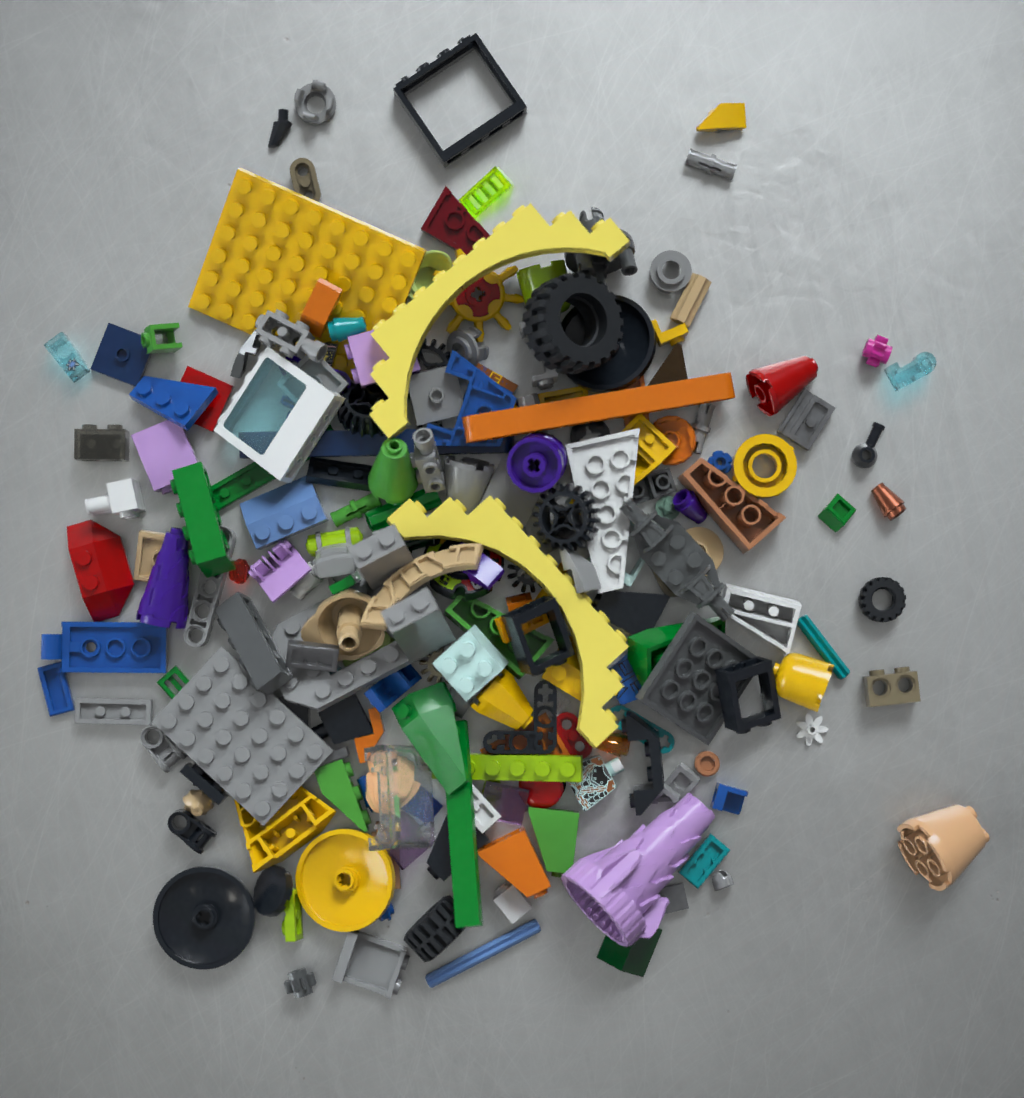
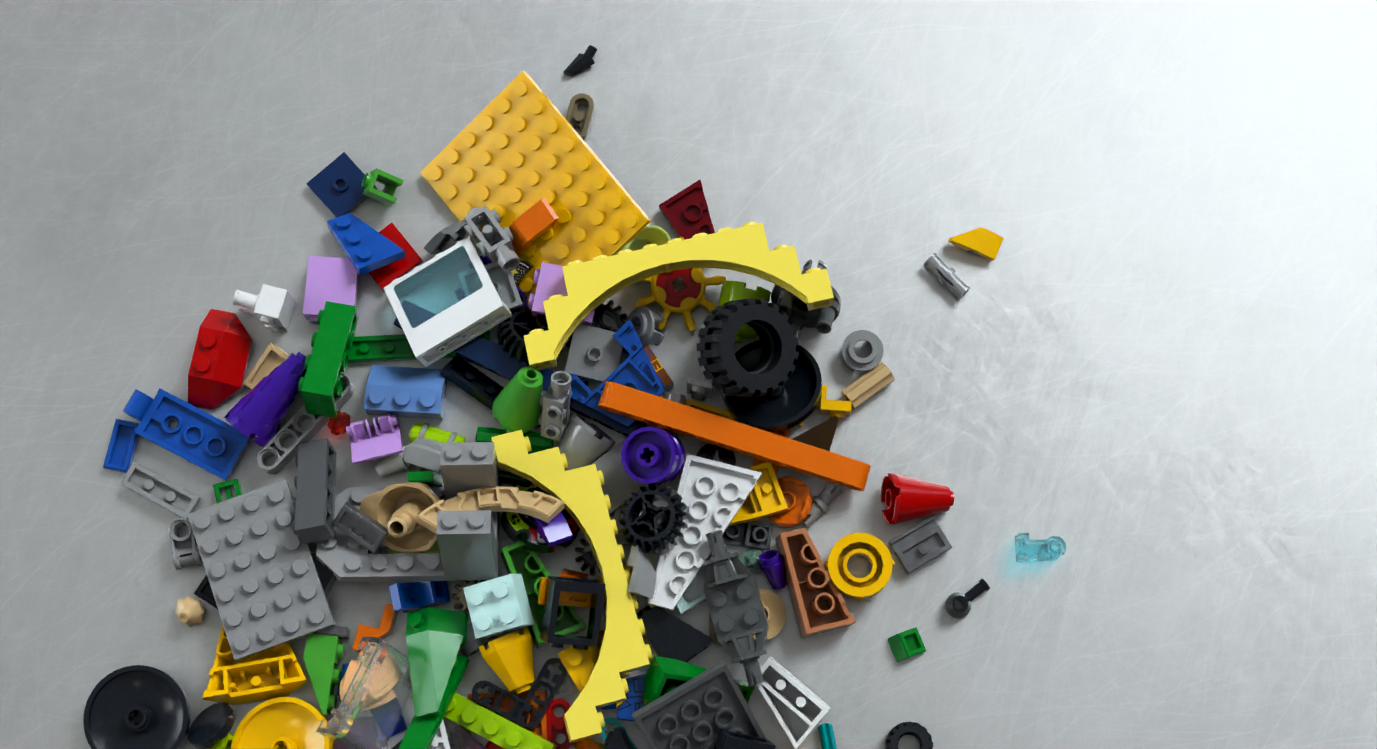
camera: 30 degrees right, 10 degrees down
clear light blue leg [44,332,91,383] -> none
clear smoke brick [74,424,130,462] -> none
black piece [167,809,217,854] -> none
black plate [180,763,228,805] -> none
light grey piece [294,80,336,124] -> none
black torso [311,693,373,745] -> none
teal cone [328,317,367,343] -> none
bright green pin [330,493,382,527] -> none
black window [393,33,527,168] -> none
clear neon green slope [459,166,514,219] -> none
blue plate [708,450,732,474] -> none
dark pink gear [862,335,893,368] -> none
copper cone [871,482,907,521] -> none

